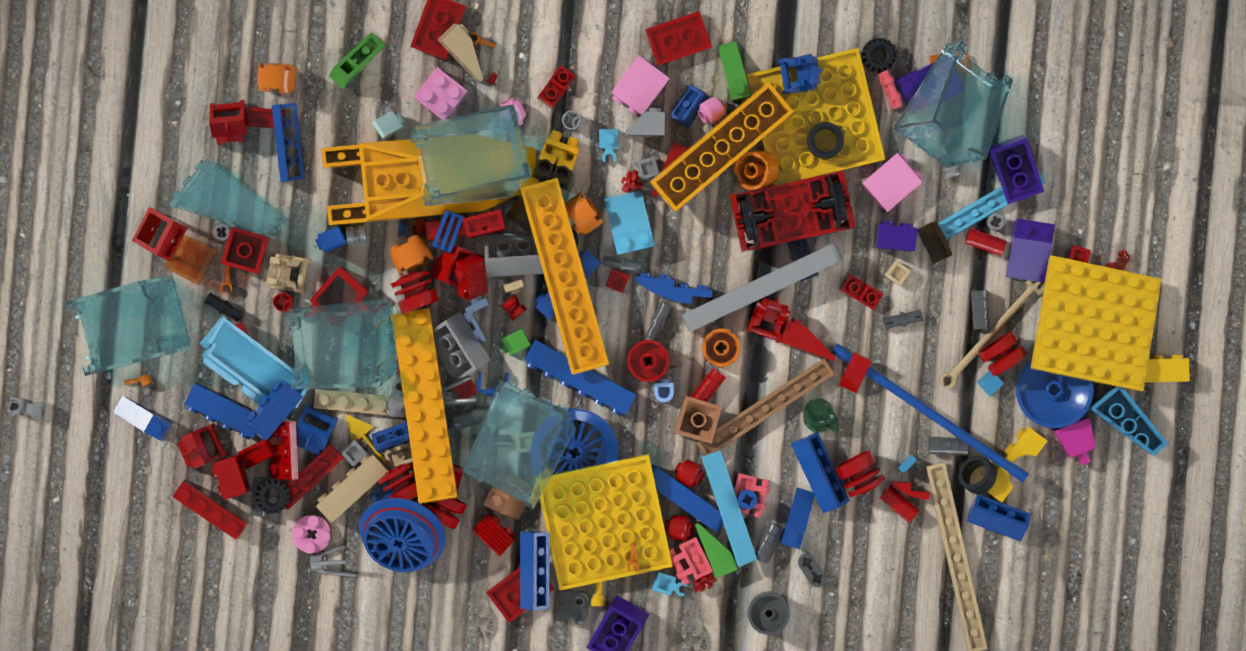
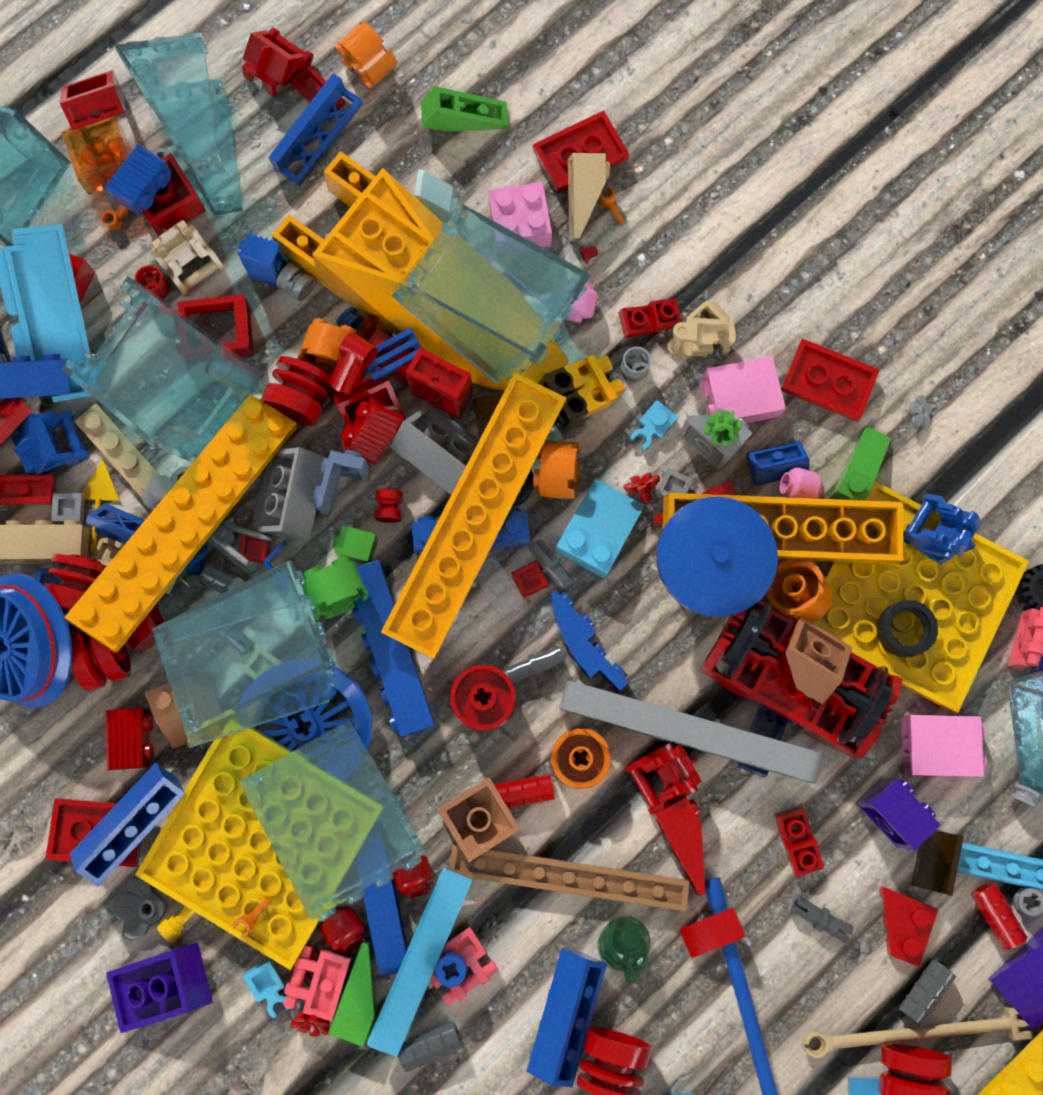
camera: 40 degrees right, 10 degrees down
black pin [204,293,244,322] -> none
tan plate [503,279,524,295] -> none
light blue plate [654,379,674,402] -> none
blue slope [780,487,815,549] -> none
tan plate [884,260,911,287] -> none
none -> blue brick [105,144,172,215]
none -> clear light blue windscreen [239,720,426,922]
none -> bright green brick [300,556,369,620]
none -> red piece [329,332,378,395]
none -> blue dish [656,497,778,617]
none -> tan piece [667,300,736,358]
none -> bright green gear [704,408,741,446]
none -> nougat slope [785,616,852,704]
none -> red wing [879,886,939,967]
none -> light grey plant [909,395,932,427]

